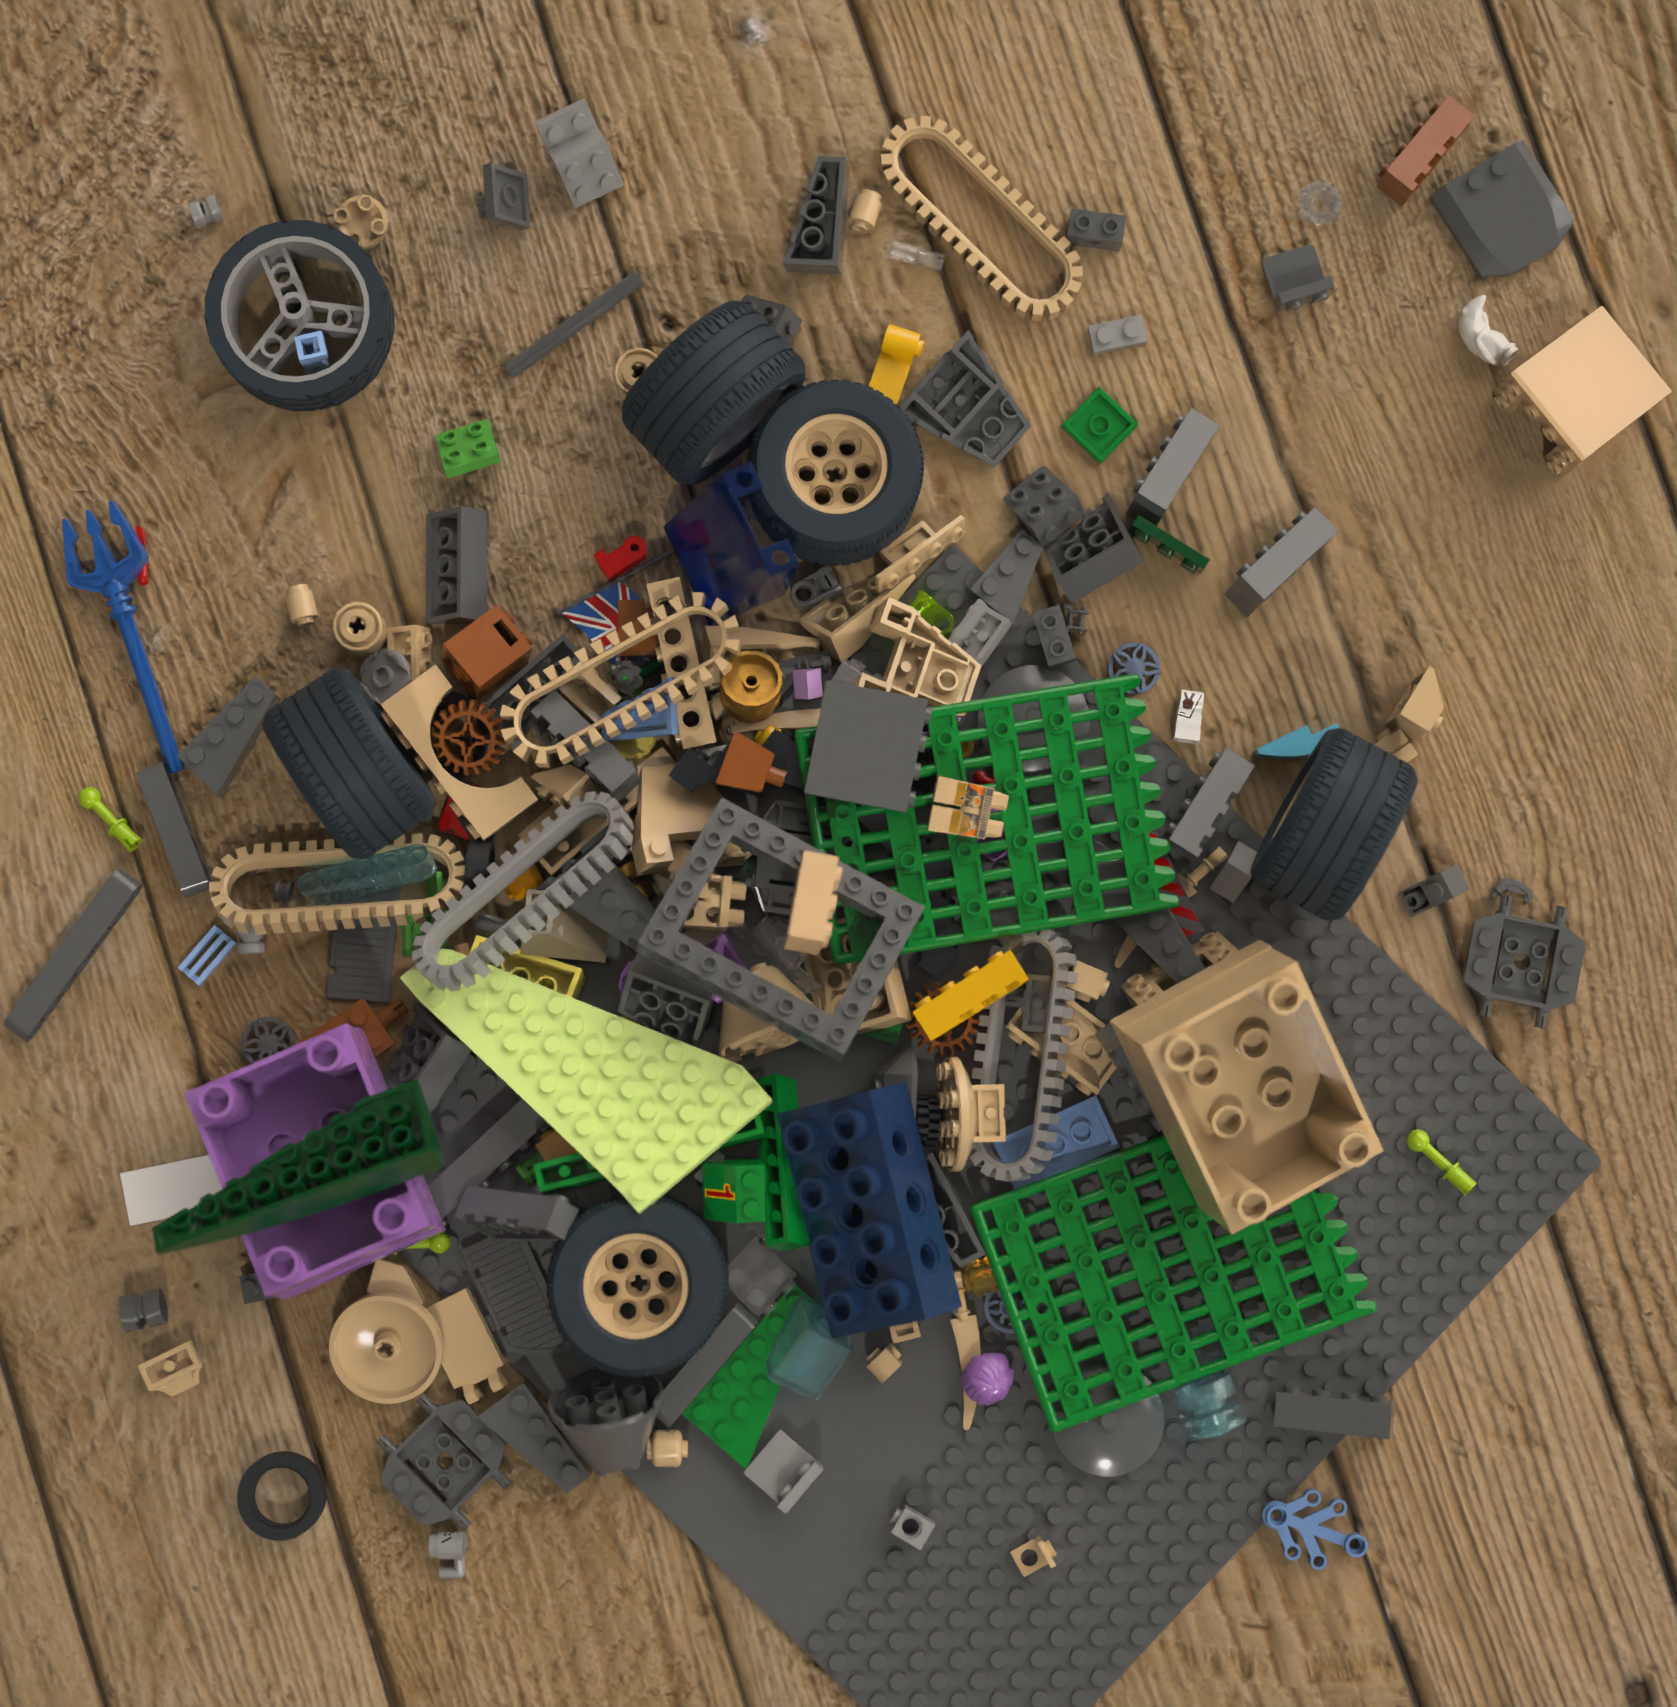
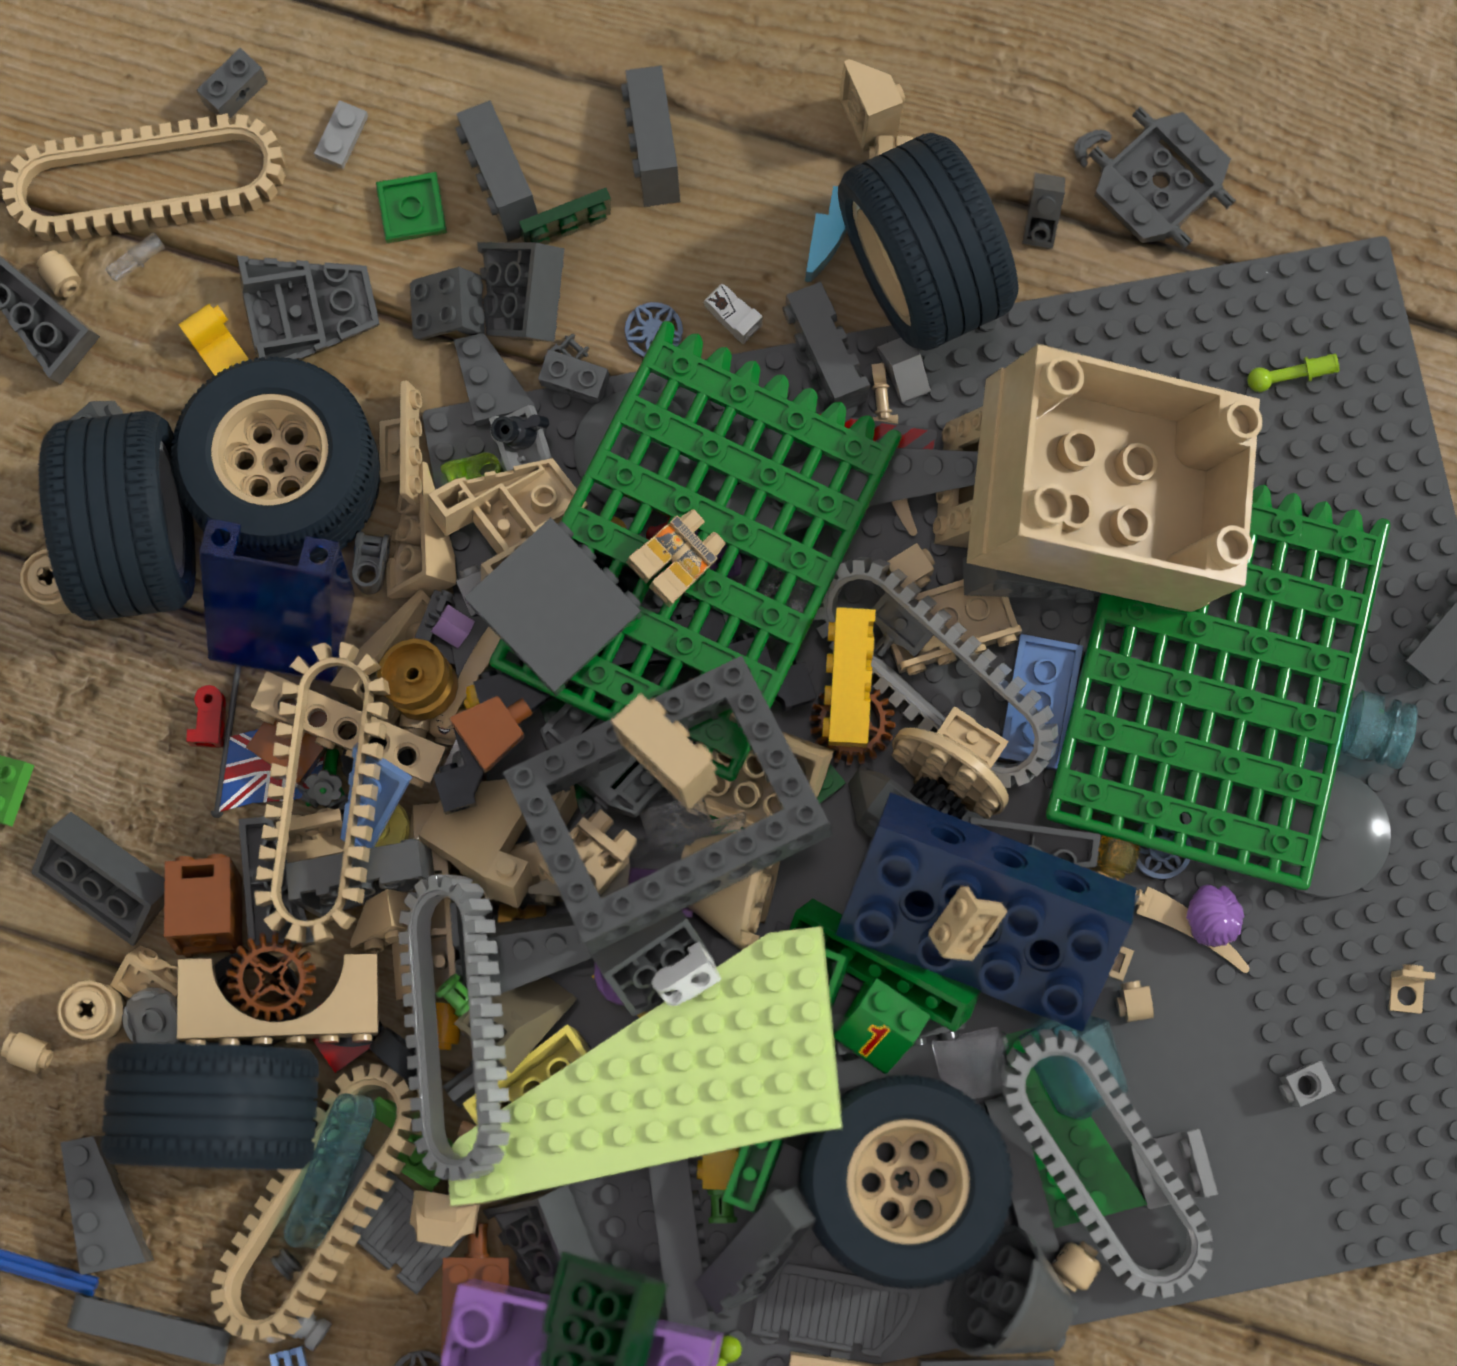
camera: 55 degrees left, 5 degrees down
none -> tan slope [410,1190,480,1247]
none -> bright green bush [435,973,469,1017]
none -> black piece [491,414,549,449]
none -> white leg [652,941,721,1006]
none -> tan bracket [929,886,1007,961]
none -> light grey piece [1001,1029,1213,1298]

